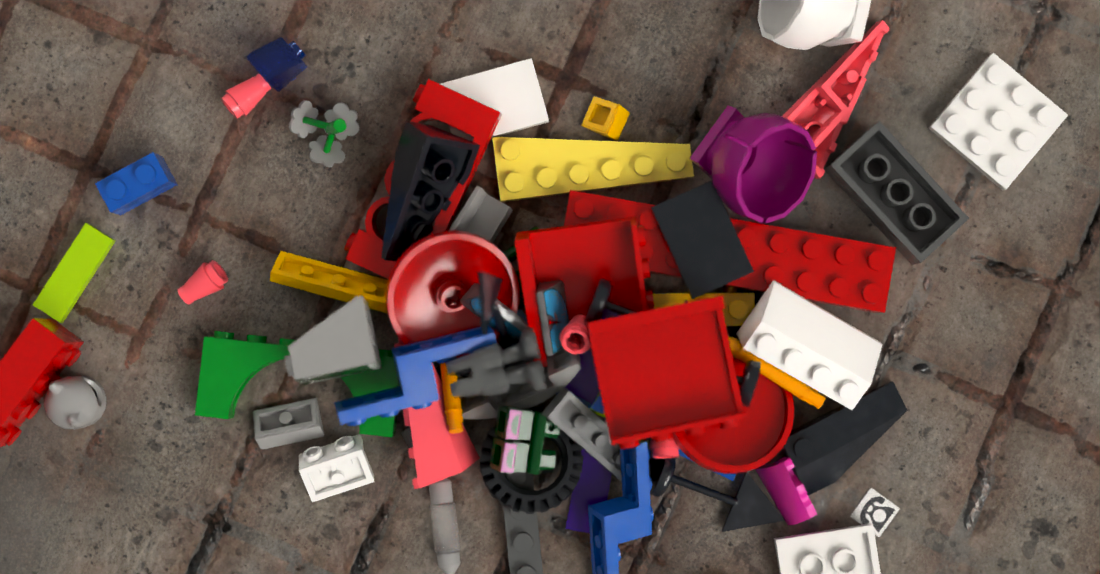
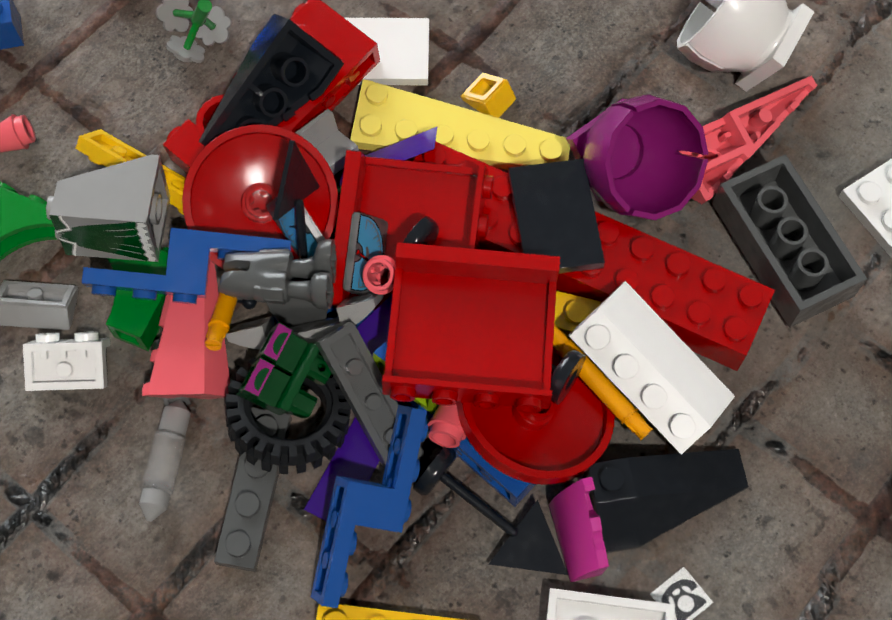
camera: 20 degrees right, 20 degrees down
none -> dark purple sticker [339,127,437,186]

